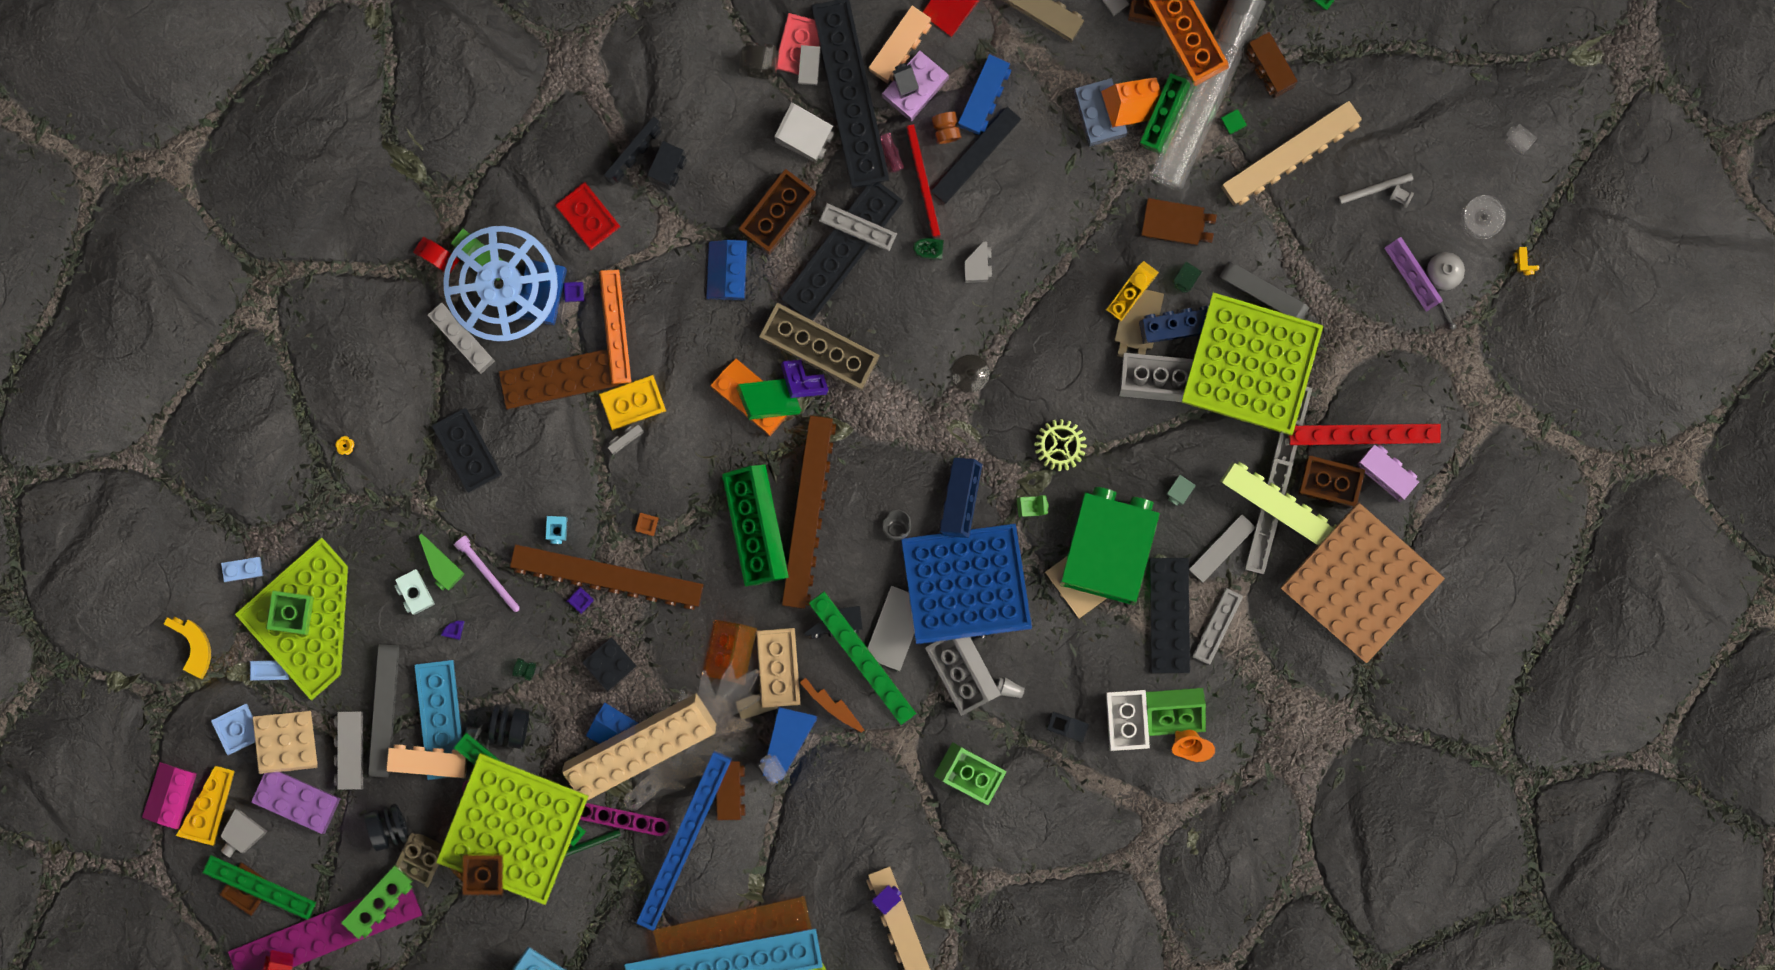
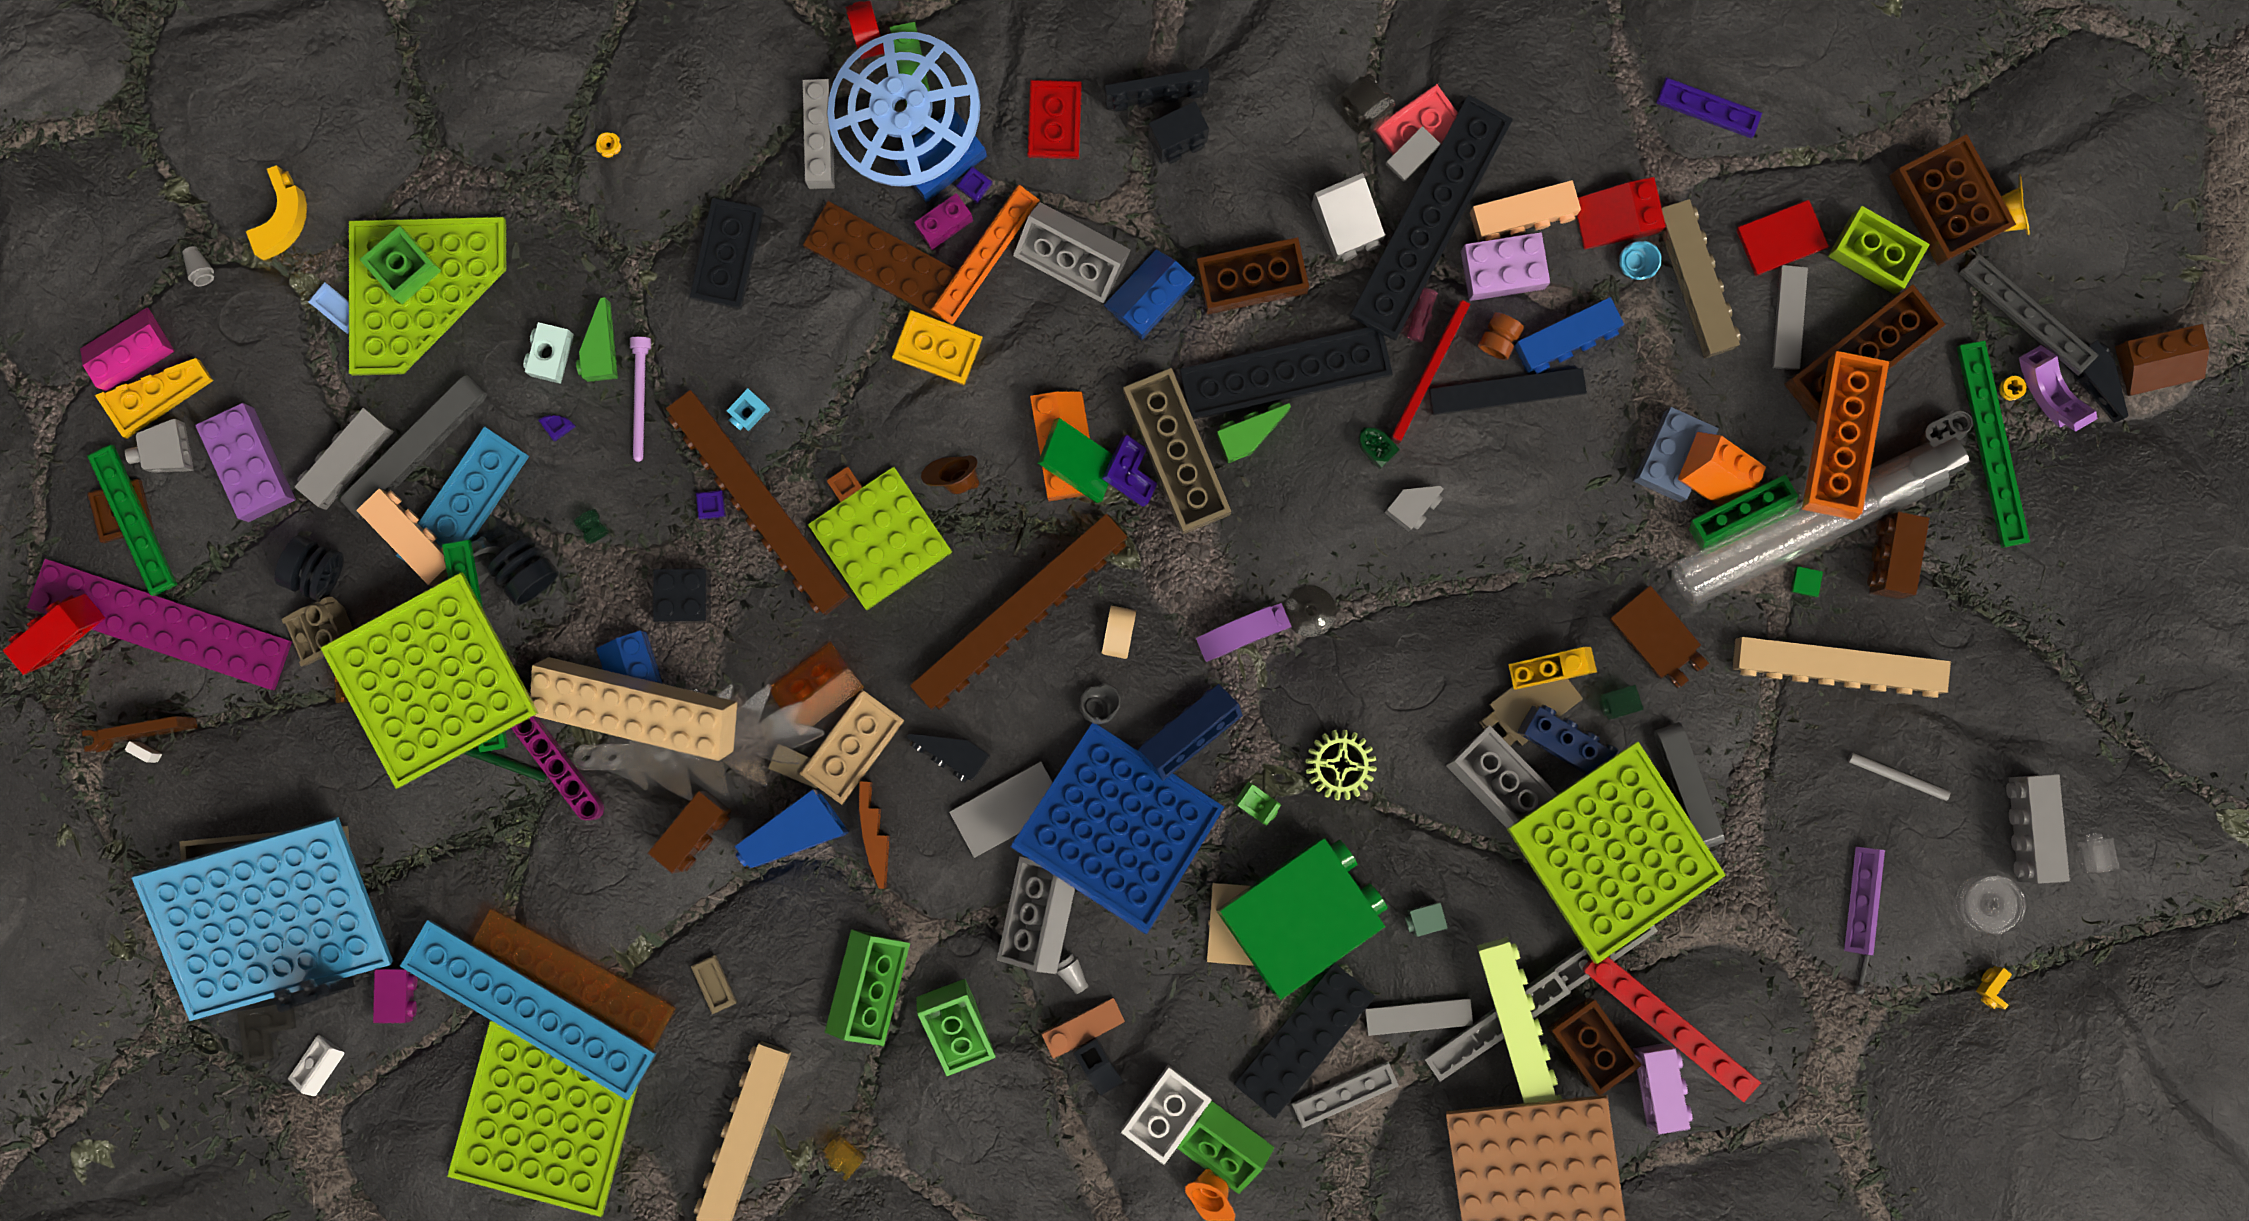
camera: 40 degrees right, 0 degrees up
light blue plate [211,704,255,755] -> none
light blue plate [221,557,263,582] -> none
tan plate [253,711,317,774] -> none
bright green brick [342,865,413,939] -> none
reddish brown brick [463,853,503,895] -> none
light grey plate [608,424,644,455] -> none
blue plate [637,751,732,931] -> none
green brick [722,465,789,587] -> none
clear brick [759,754,788,786] -> none
green plate [809,591,916,725] -> none
light grey tile [819,203,897,252] -> none
dark purple brick [872,885,902,915] -> none
black slope [893,63,919,99] -> none
light grey bush [1390,184,1414,208] -> none
light grey cylinder [1426,252,1465,291] -> none
none -> light grey cone [182,246,214,286]
none -> dark tan tile [691,955,738,1014]
none -> lime plate [808,467,953,610]
none -> clear yellow brick [823,1137,866,1181]
none -> bright green slope [825,929,910,1046]
none -> magenta brick [914,193,973,250]
none -> reddish brown piece [921,455,979,494]
none -> light grey slope [1013,202,1131,303]
none -> nougat slope [1042,998,1125,1059]
none -> tan panel [1102,605,1137,659]
none -> medium lavender arch [1196,603,1292,662]
none -> bright green slope [1216,402,1291,464]
none -> medium azure hair [1619,241,1662,280]
none -> light grey brick [2006,775,2070,883]

